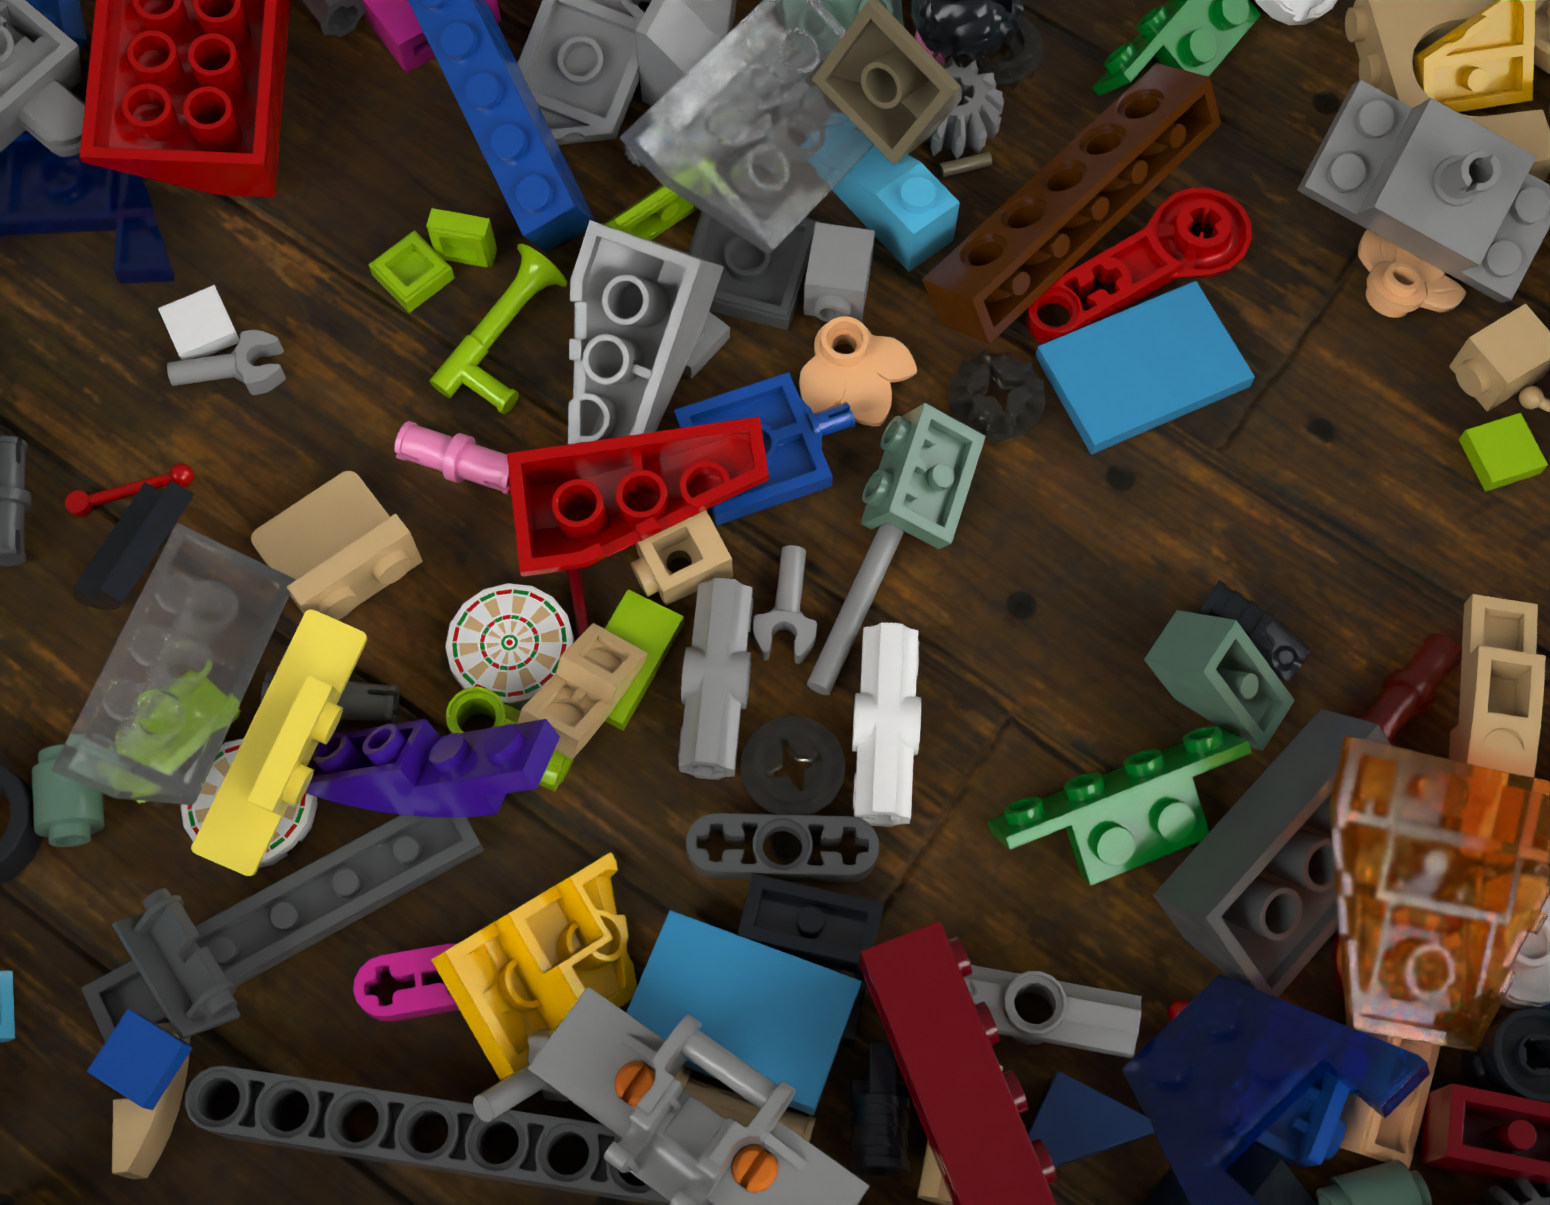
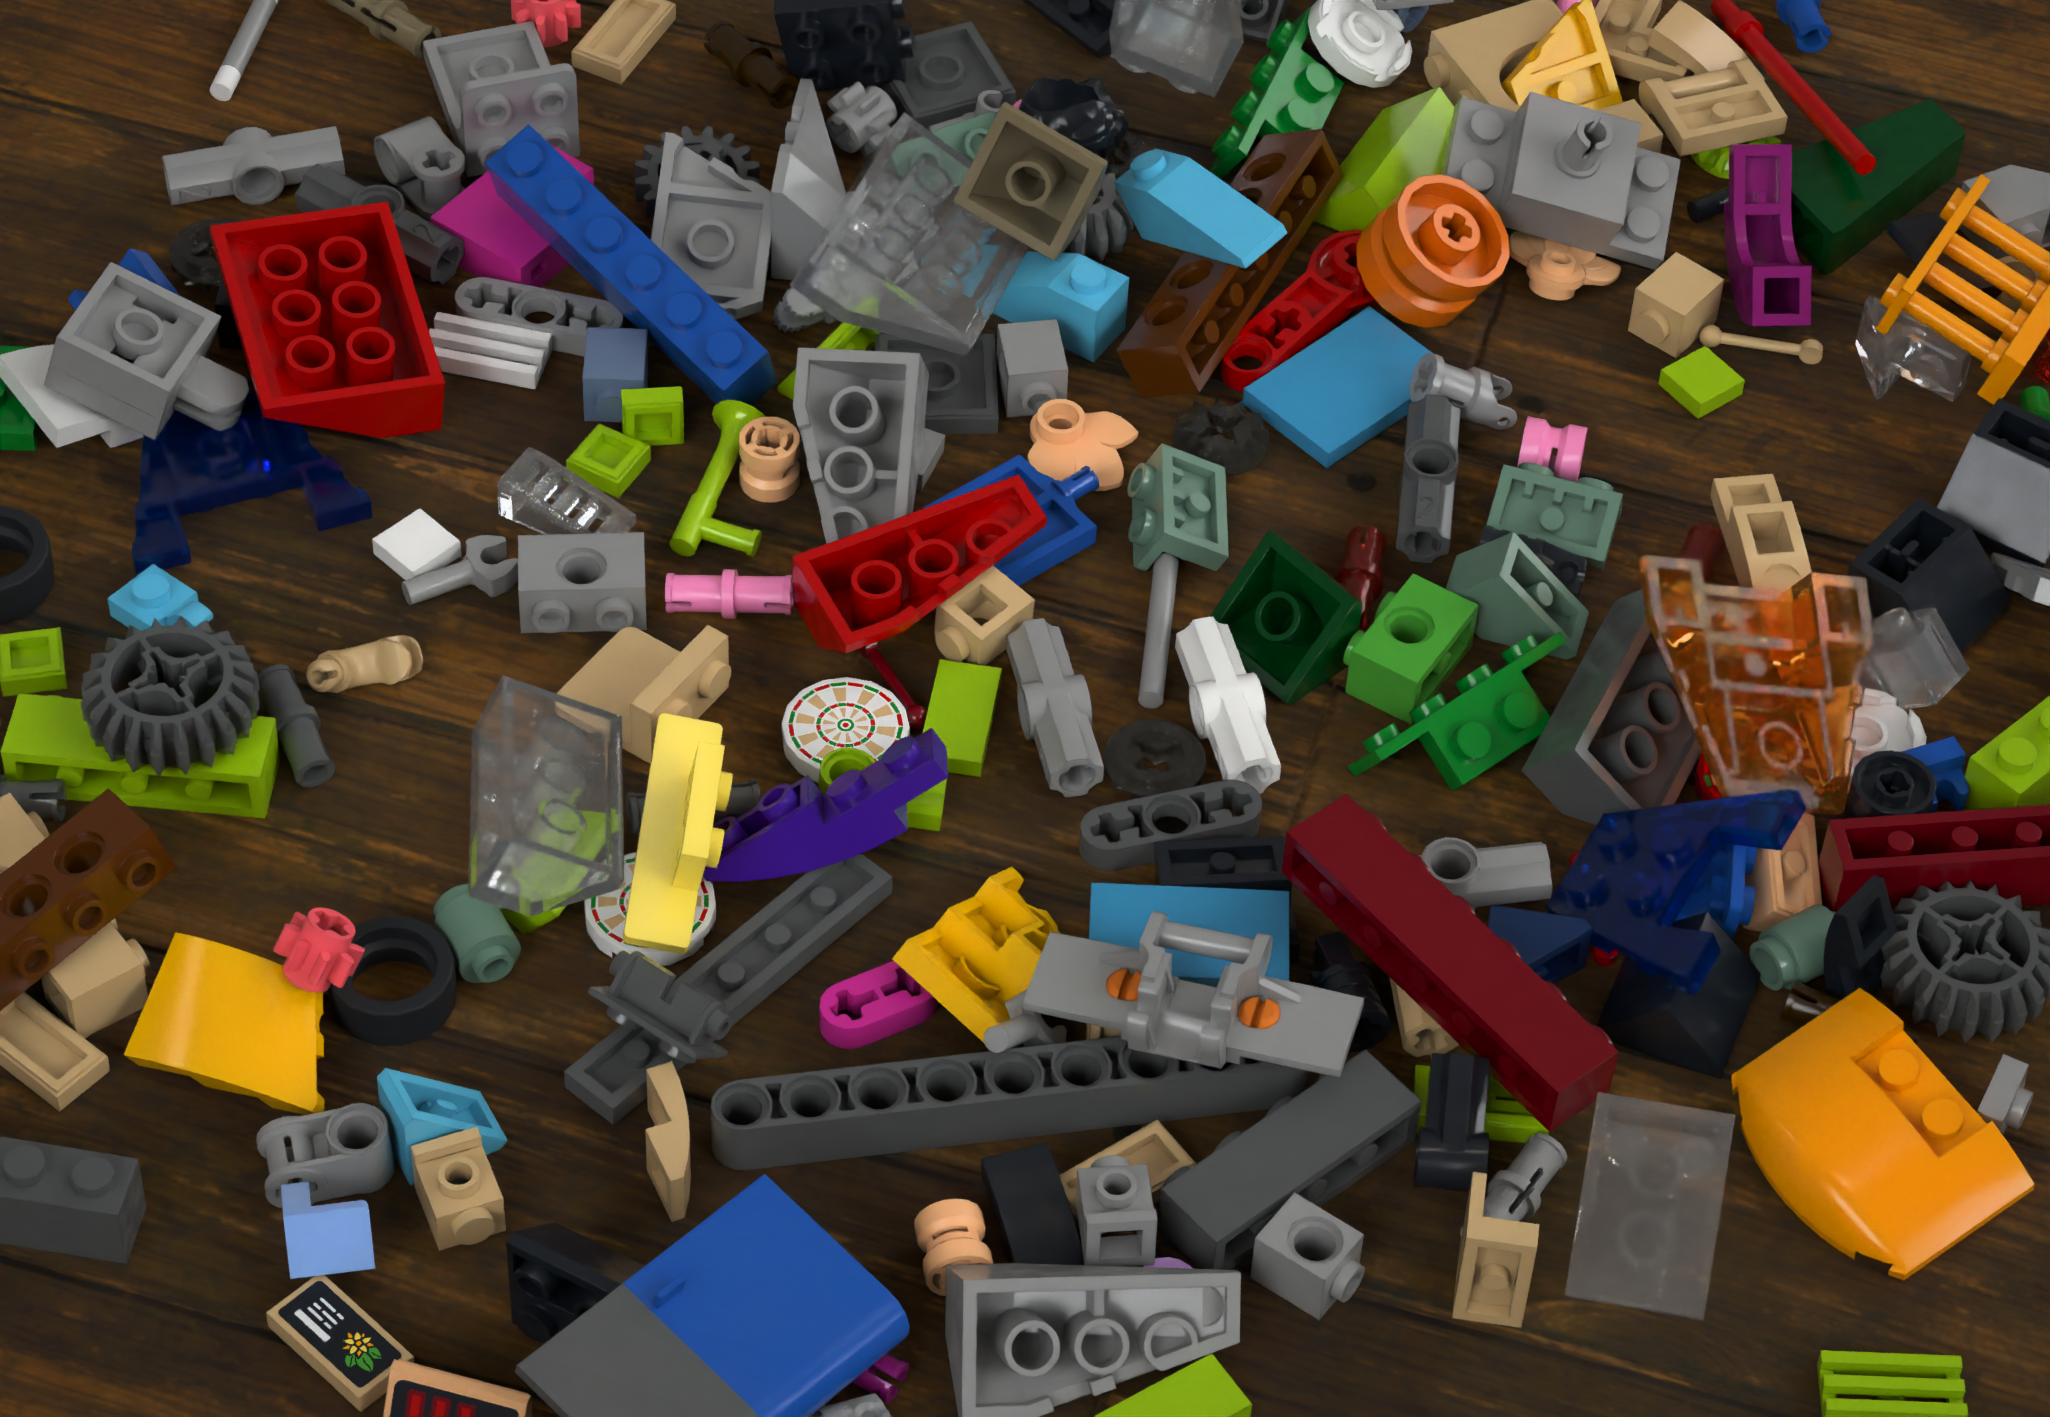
camera: 20 degrees left, 20 degrees down
red hinge [65,463,194,518] -> none
black slope [73,481,195,610] -> none
blue tile [87,1009,193,1110] -> none
tan slope [517,623,648,760] -> none
light grey bar [753,545,817,664] -> none
dark tan piece [939,151,993,178] -> none
none -> tan piece [306,635,423,693]
none -> white tile [429,312,553,389]
none -> light grey beam [455,277,623,357]
none -> clear slope [497,447,636,535]
none -> light grey brick [518,532,647,633]
none -> sand blue brick [582,327,649,422]
none -> light nougat wheel [739,417,800,503]
none -> medium azure slope [1113,148,1287,269]
none -> dark green slope [1209,530,1363,705]
none -> lime slope [1314,87,1454,232]
none -> clear red pin [1334,526,1387,632]
none -> bright green brick [1343,574,1479,724]
none -> orange wheel [1356,174,1510,328]
none -> dark grey piece [1396,394,1461,563]
none -> light grey piece [1409,353,1517,430]
none -> sand green bracket [1487,463,1623,569]
none -> bright pink wheel [1517,416,1588,482]

